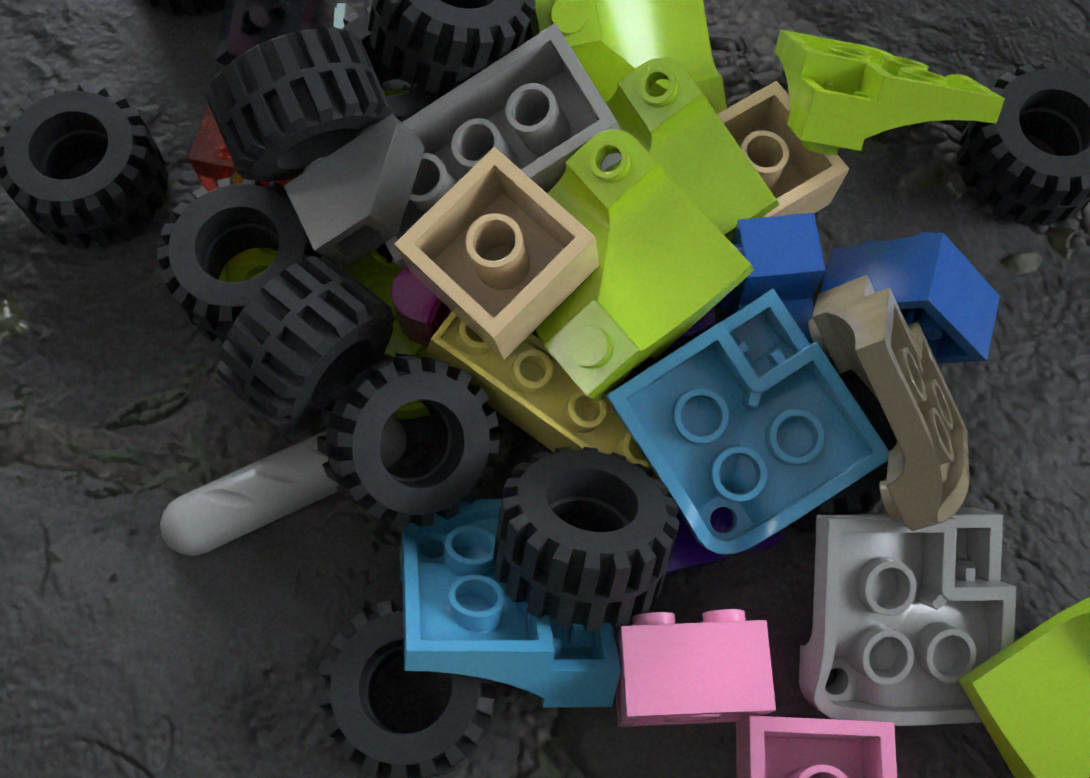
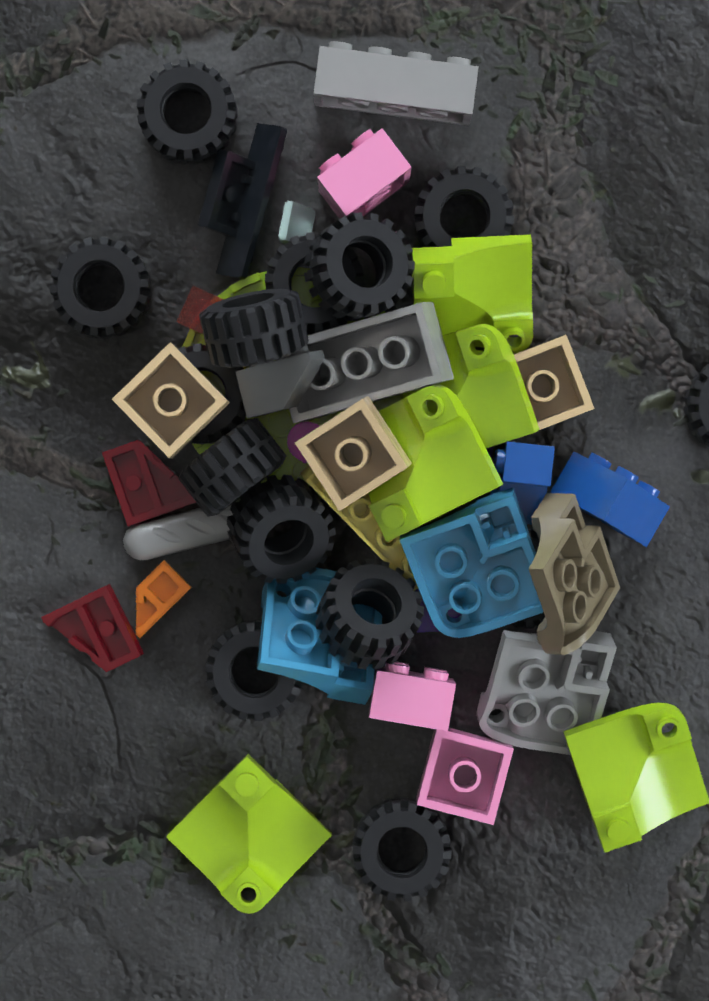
camera: 15 degrees right, 20 degrees up
lime slope [775,30,1005,155] -> none
none -> dark red wing [41,584,144,672]
none -> dark red wing [102,440,196,526]
none -> tan brick [112,342,230,459]
none -> orange tile [136,560,192,638]

